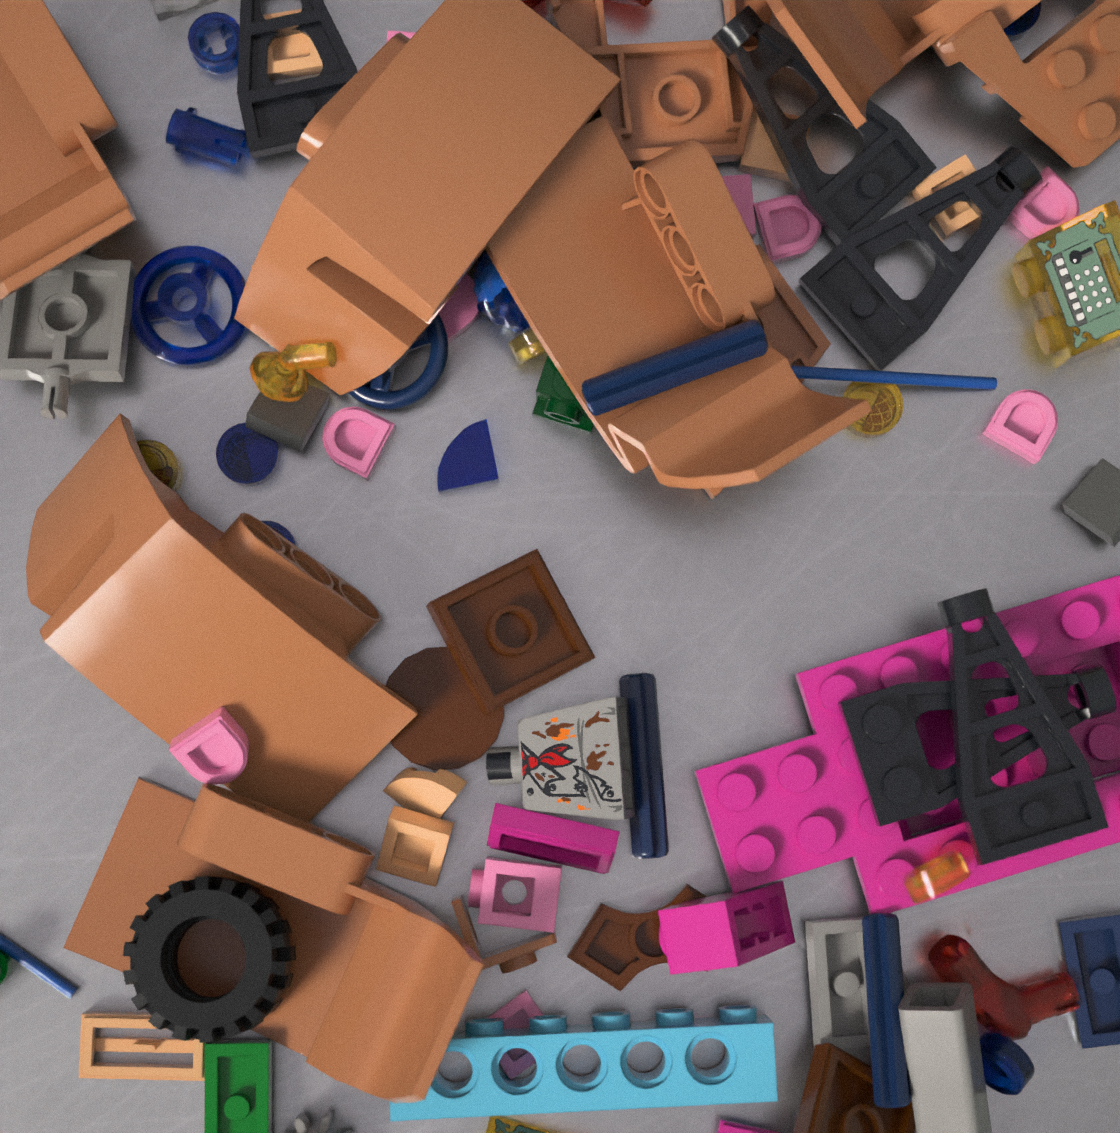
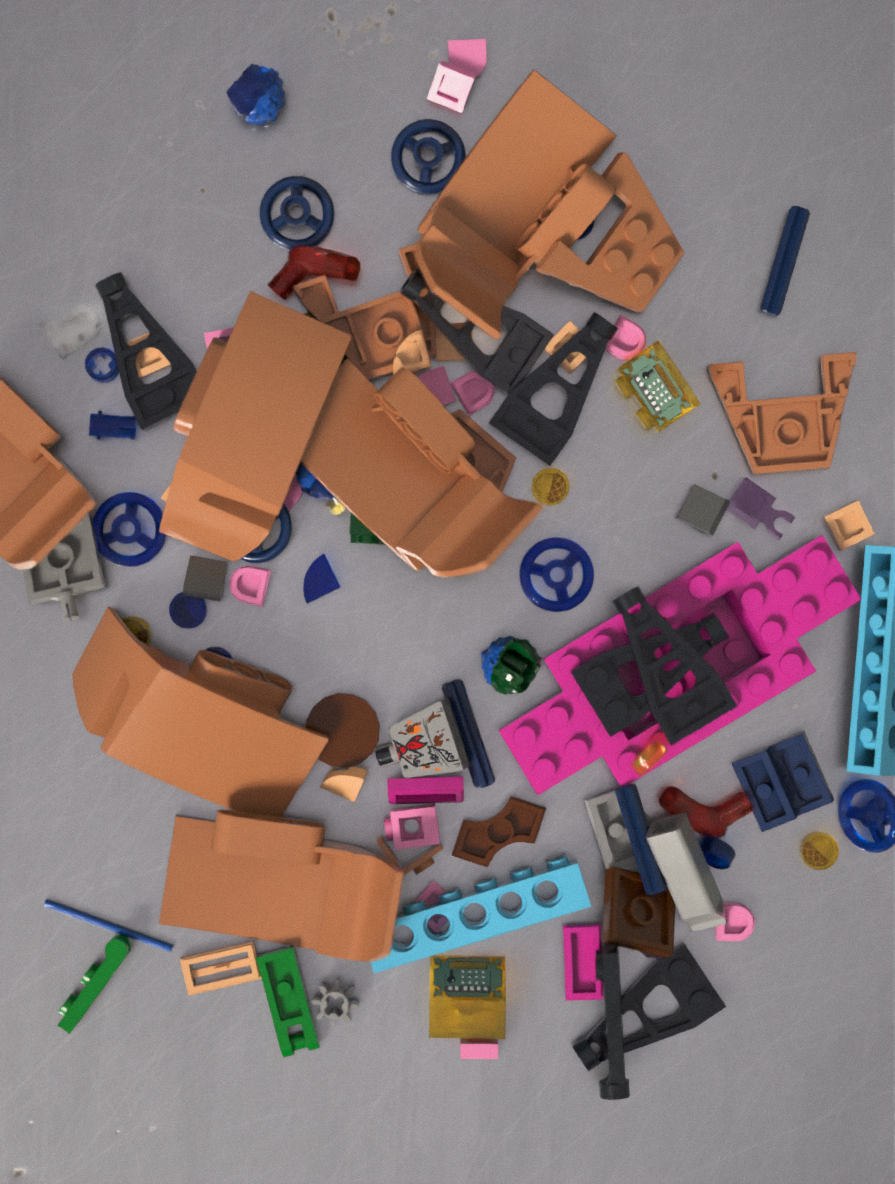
camera: 10 degrees left, 5 degrees up
black tyre [123,876,296,1043] -> none
bright pink tile [169,706,249,785] -> none
clear yellow plate [249,342,337,402] -> none
light nougat tile [376,805,454,887] -> none
reddish brown tile [426,549,596,716] -> none
dark blue axle [582,319,768,416] -> none
dark pink arch [658,880,795,975] -> none
blue axle [791,366,997,390] -> none
bright pink tile [981,389,1058,464] -> none
none -> light nougat tile [393,330,431,375]
none -> dark green piece [481,636,542,695]
none -> clear blue piece [519,537,594,612]

